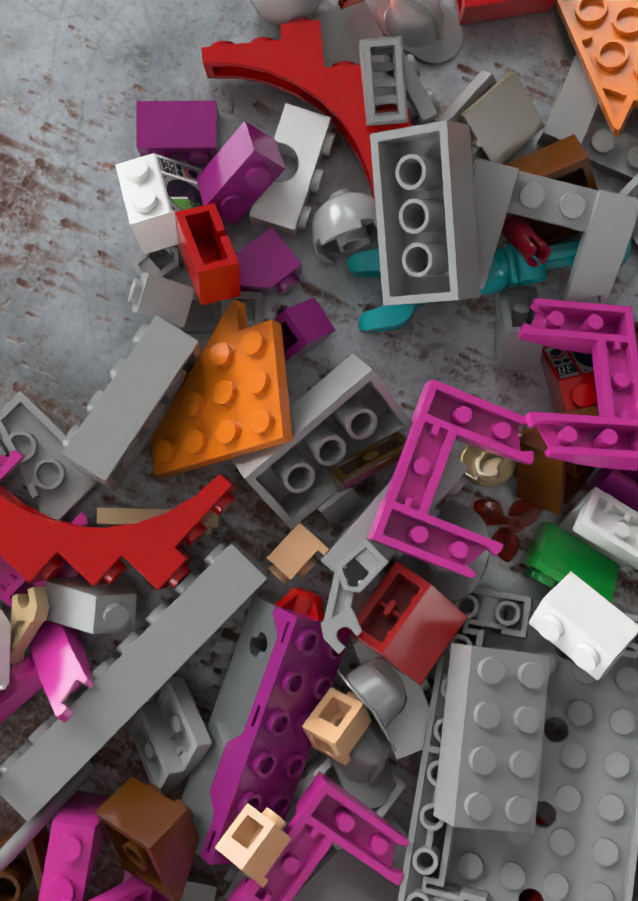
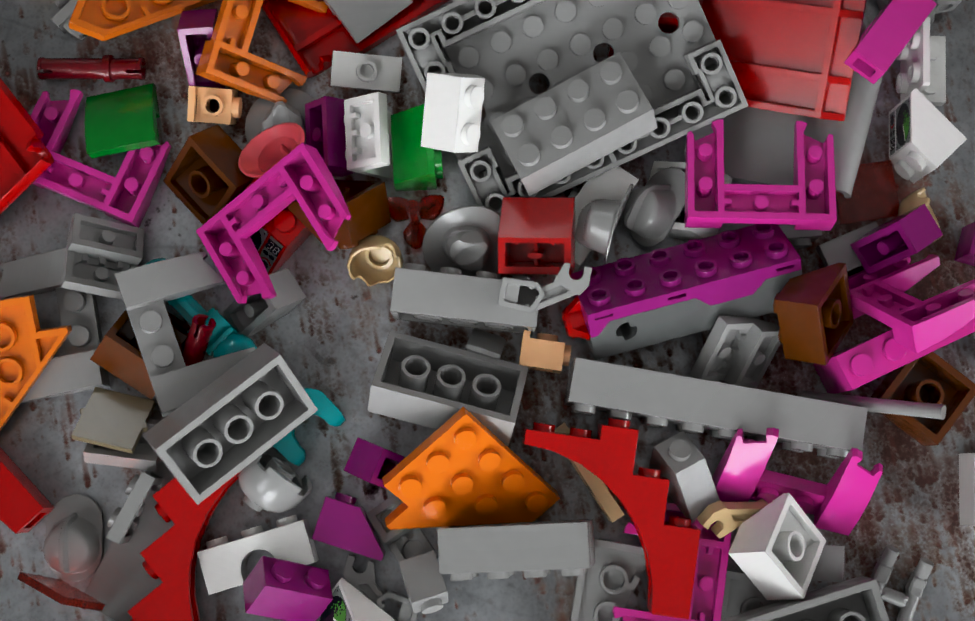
camera: 130 degrees left, 5 degrees down
red piece [175,203,240,306] -> none
light nougat brick [215,803,291,888] -> none
light nougat brick [302,687,372,766] -> none
dark brown slope [328,431,407,493] -> none
light grey slope [359,36,408,126] -> none
dark pink wedge [367,379,534,578] -> none

